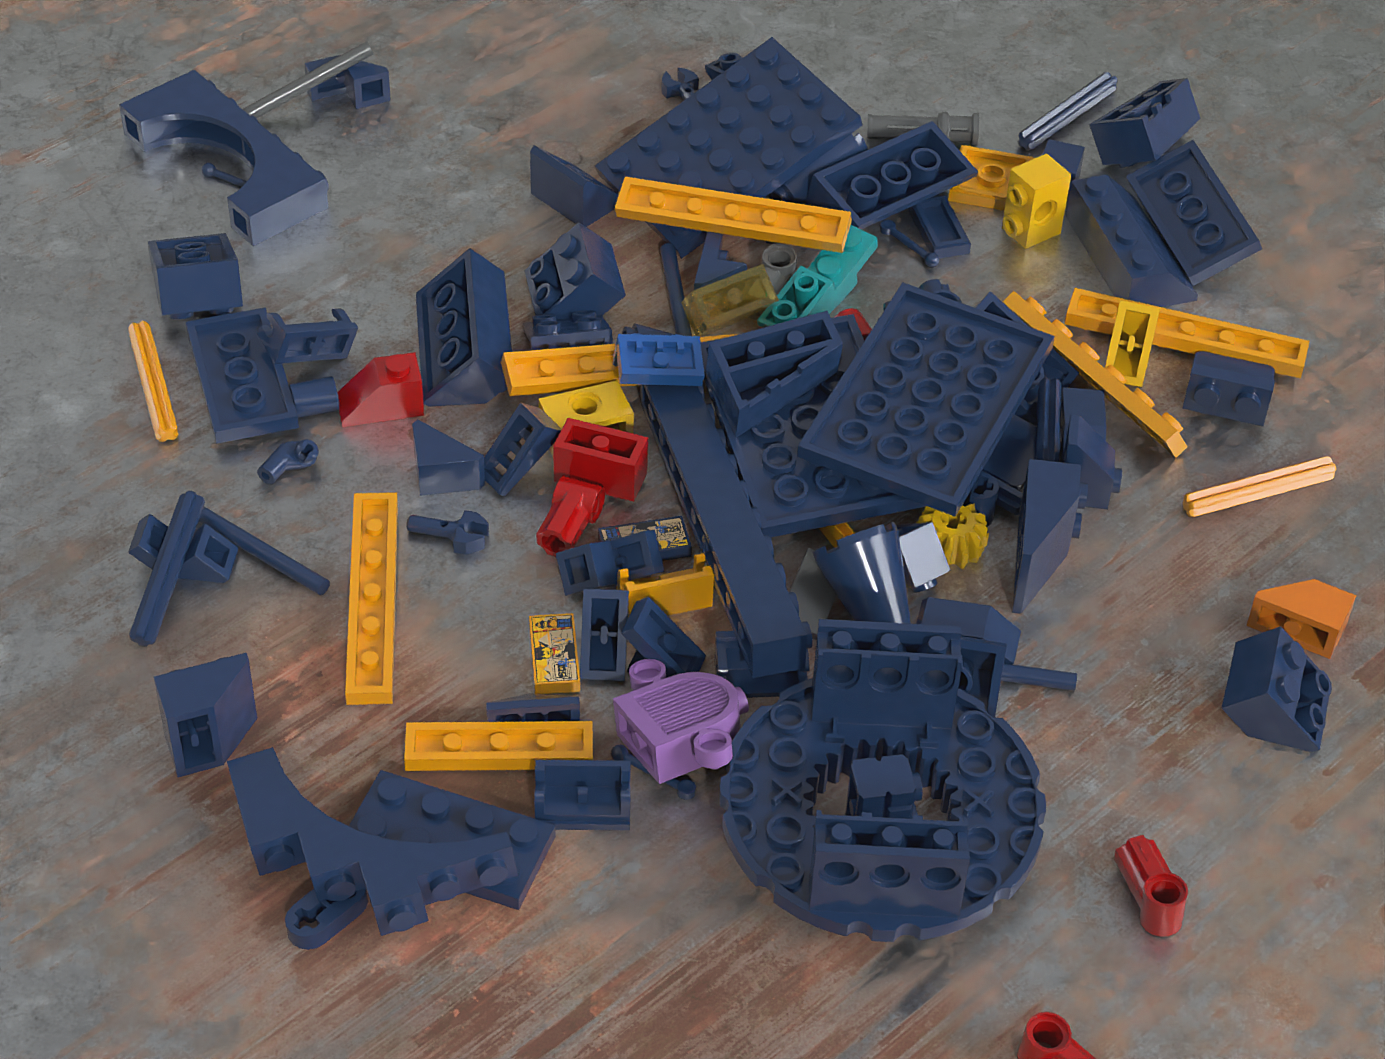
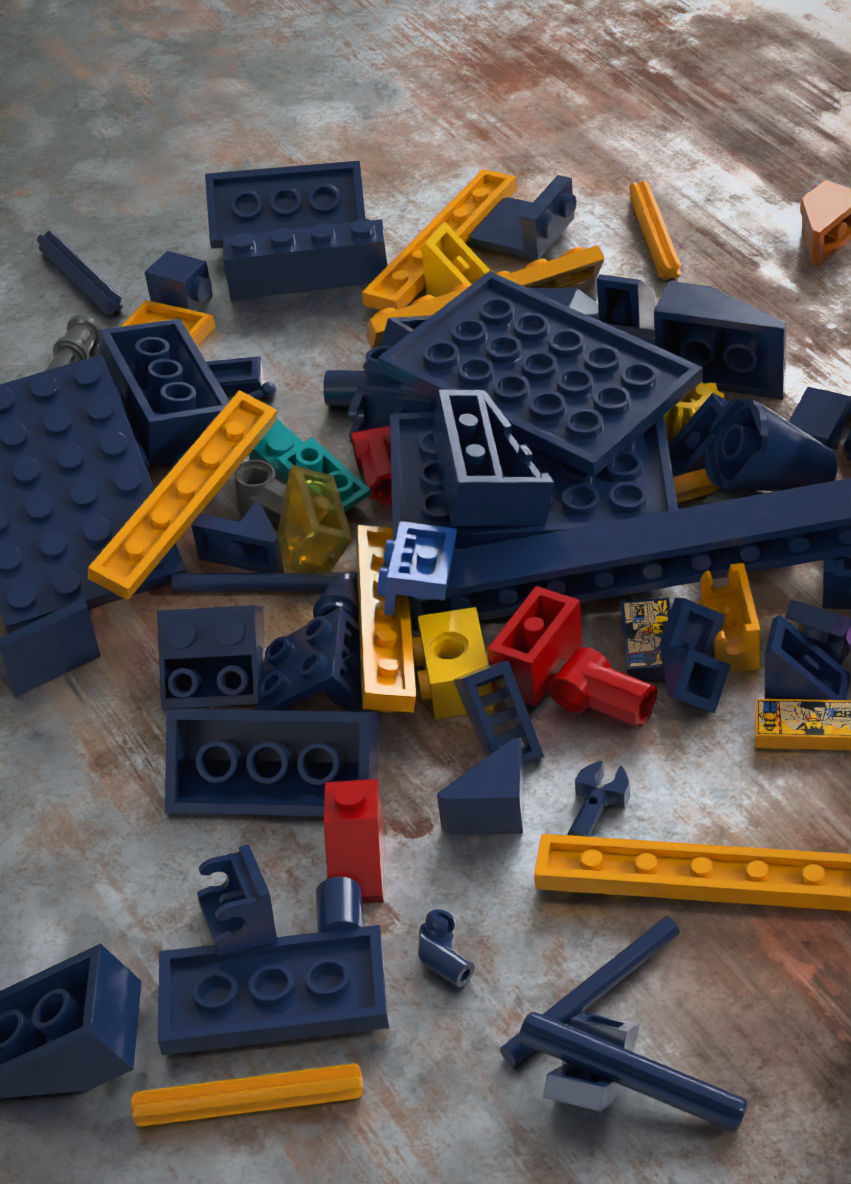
camera: 70 degrees left, 5 degrees down
yellow brick [1002,153,1071,249] -> none
dark blue wedge [1089,78,1201,168] -> none

